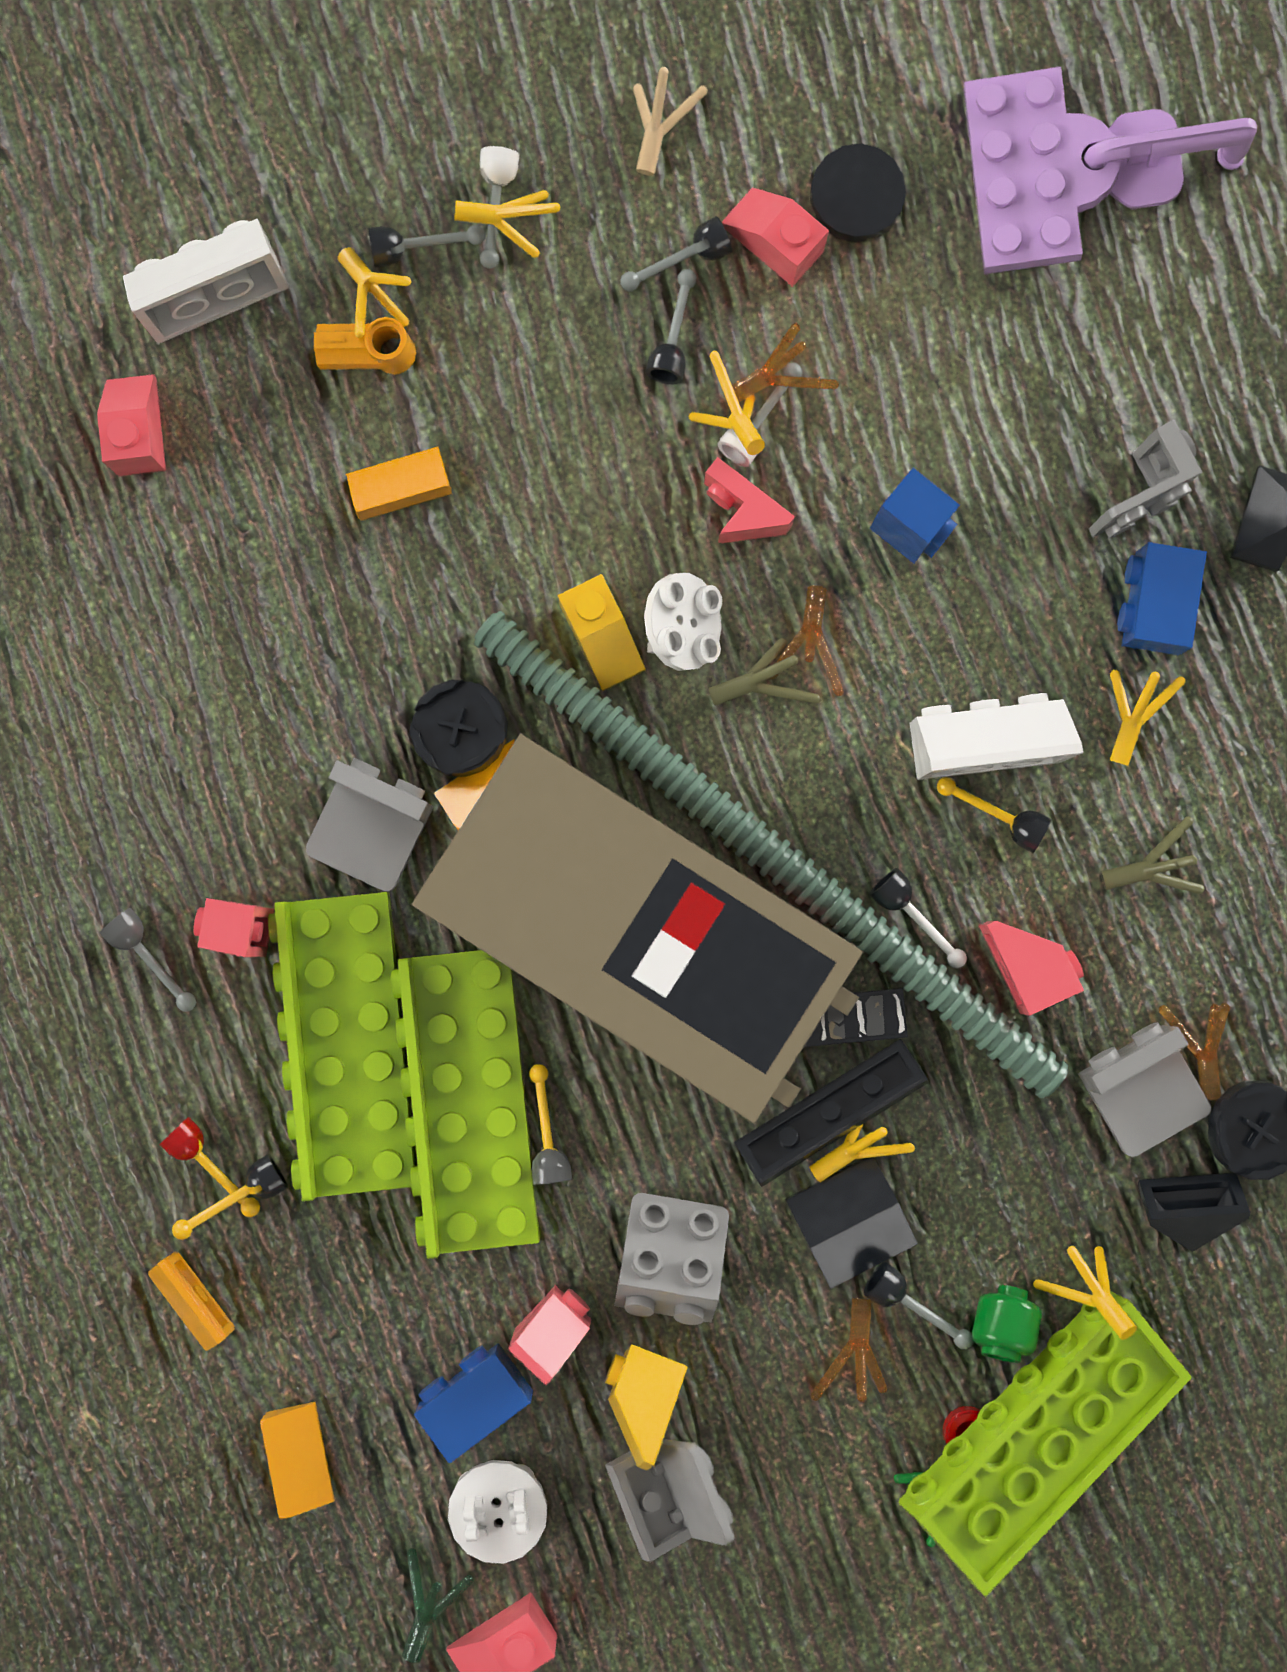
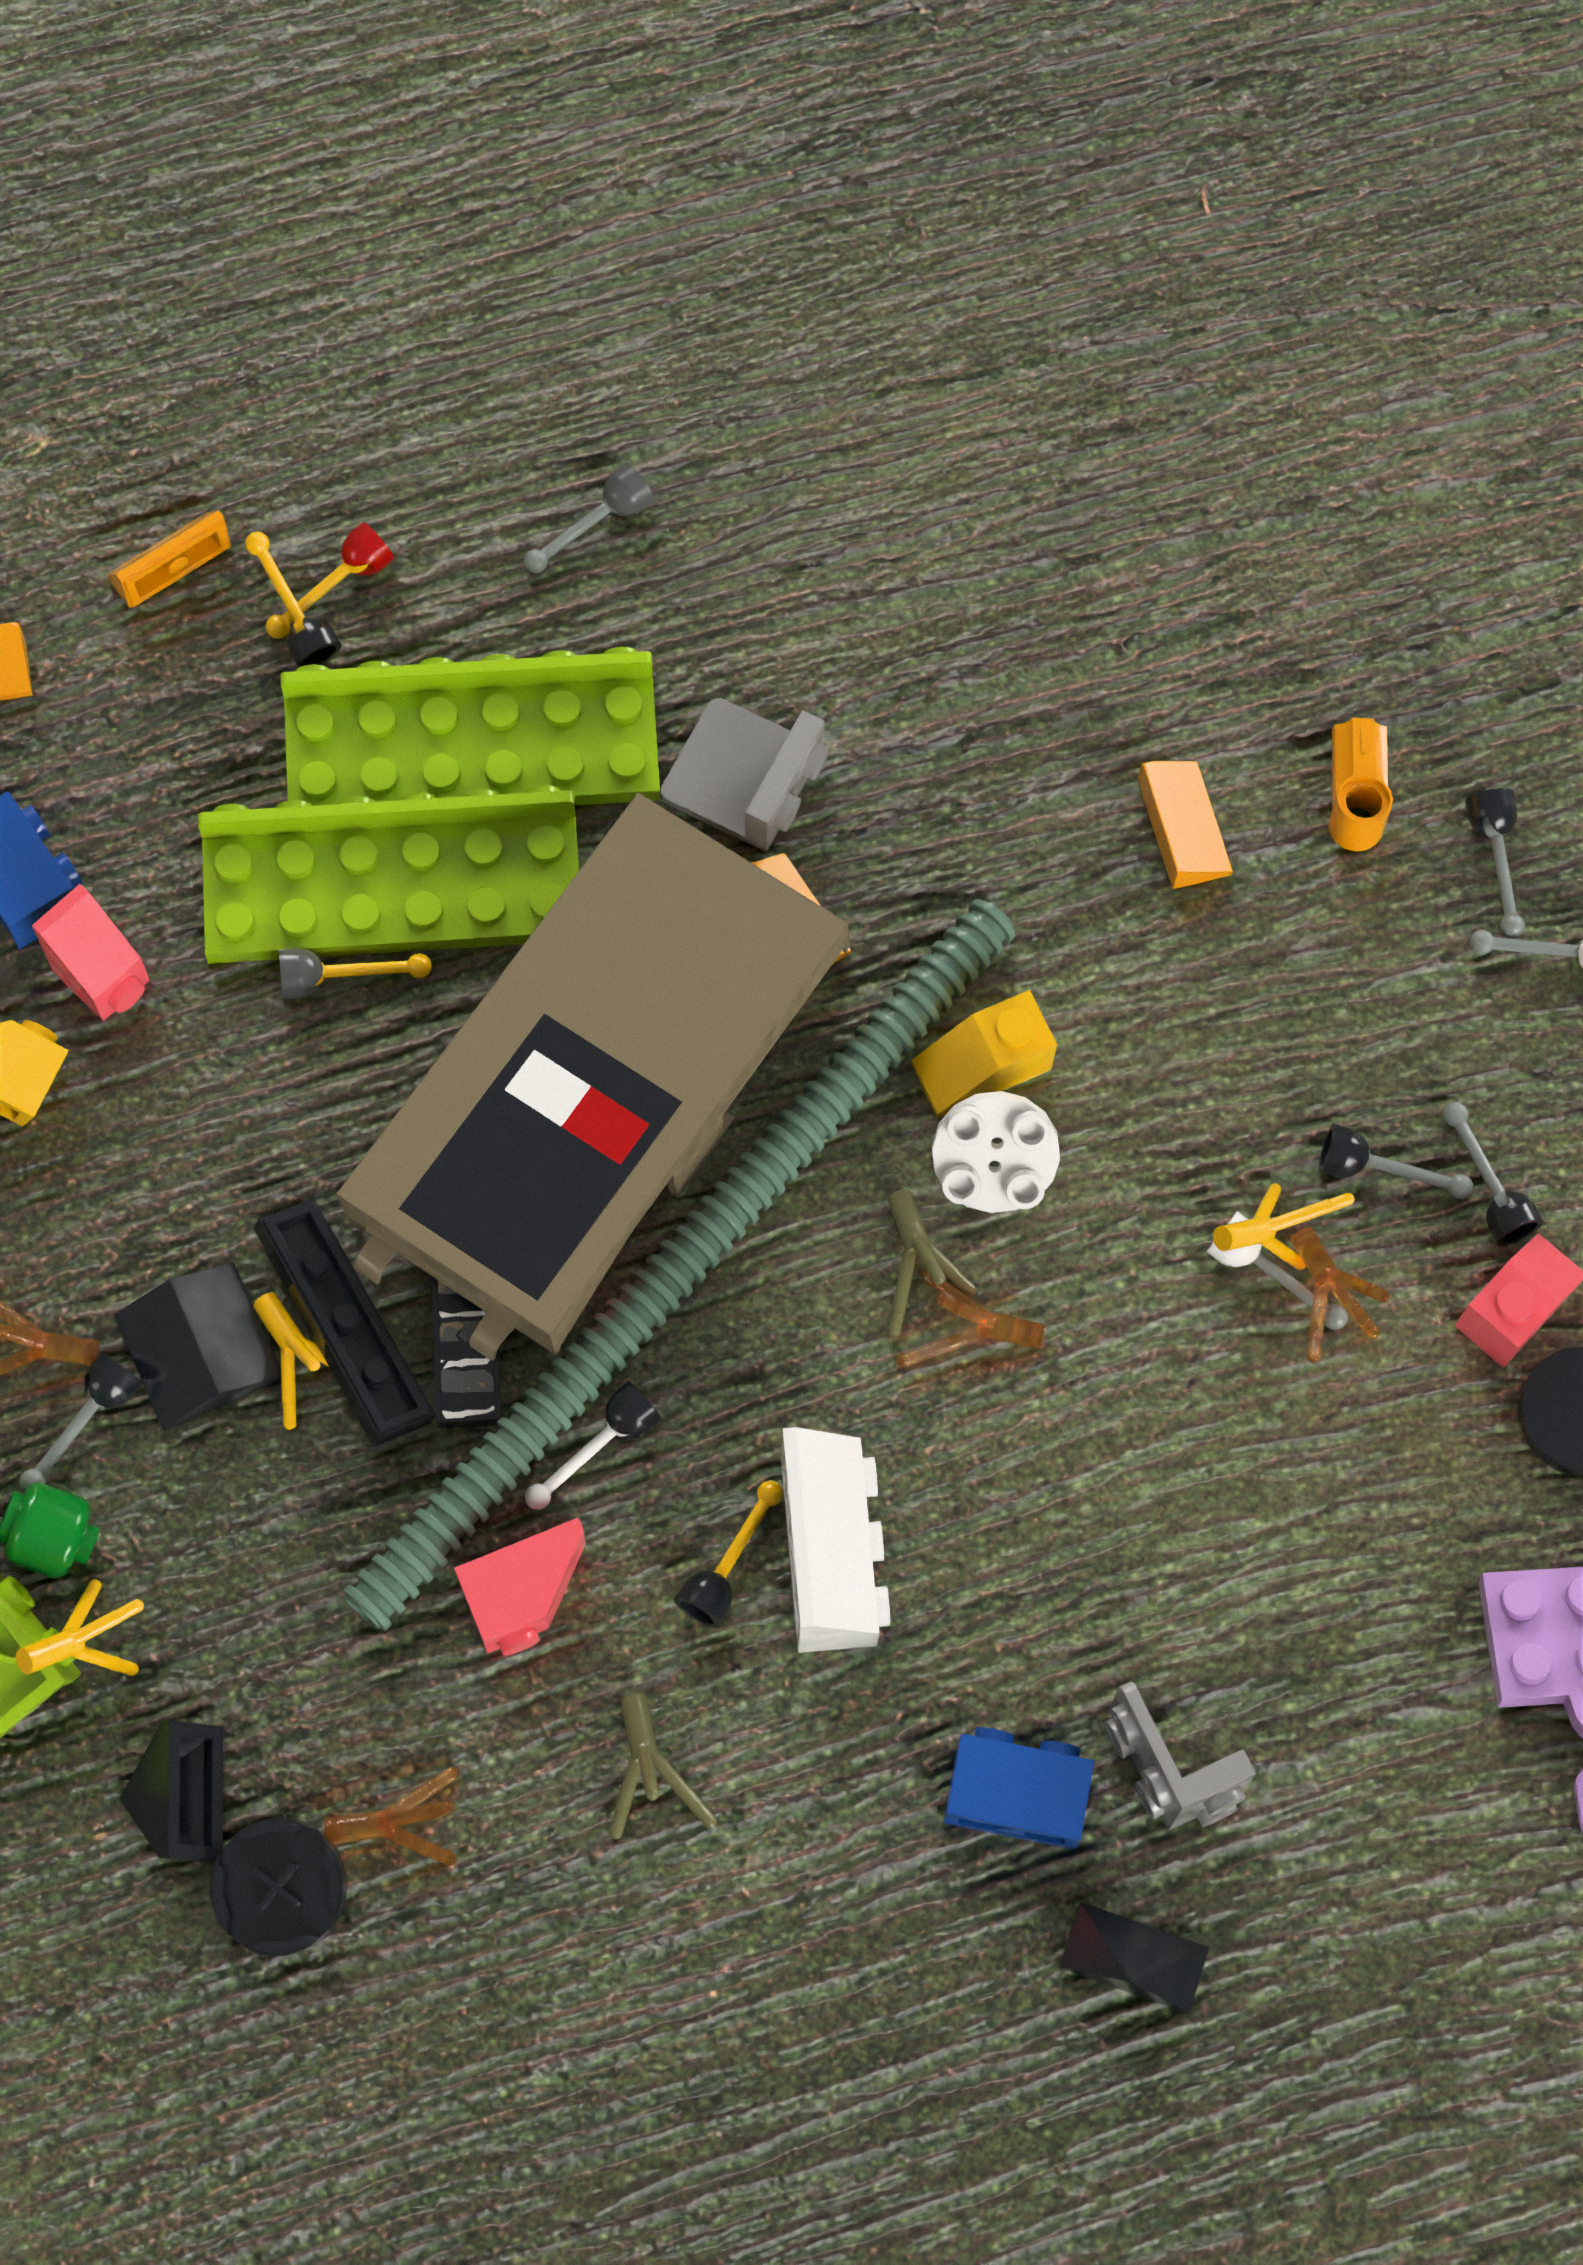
camera: 90 degrees right, 15 degrees down
coral slope [97,374,166,476] -> none
white slope [123,219,289,344] -> none
coral slope [193,898,274,957] -> none
yellow plant [338,247,411,338] -> none
black tile [410,679,508,777] -> none
yellow plant [454,190,560,258] -> none
light grey bracket [614,1193,729,1325] -> none
coral slope [704,457,795,543] -> none
blue brick [870,468,960,564] -> none
light grey bracket [1078,1022,1211,1157] -> none
yellow plant [1110,670,1185,766] -> none

